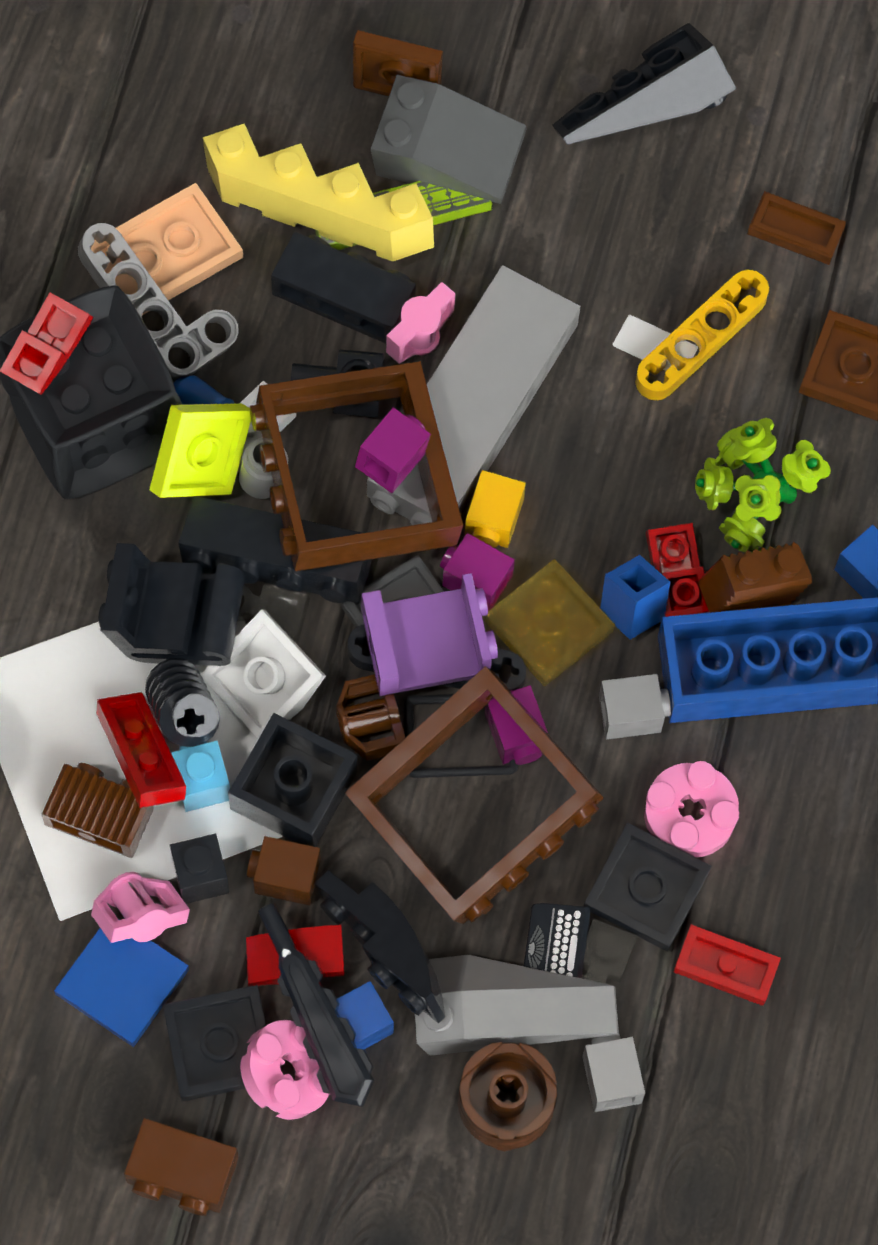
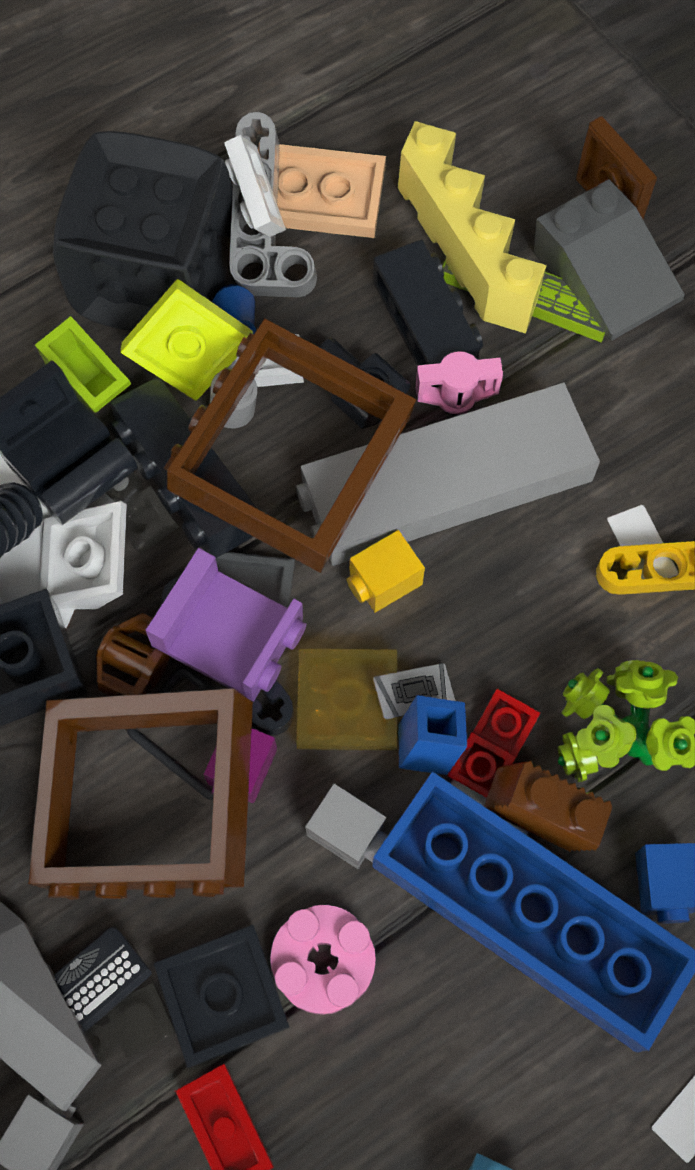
camera: 45 degrees right, 0 degrees up
slope [0,292,94,395] -> none
magenta brick [355,407,431,493] -> none
magenta brick [440,533,515,613] -> none
none -> lime slope [35,316,131,413]
none -> white plate [224,135,286,237]
none -> sticker [373,663,456,719]

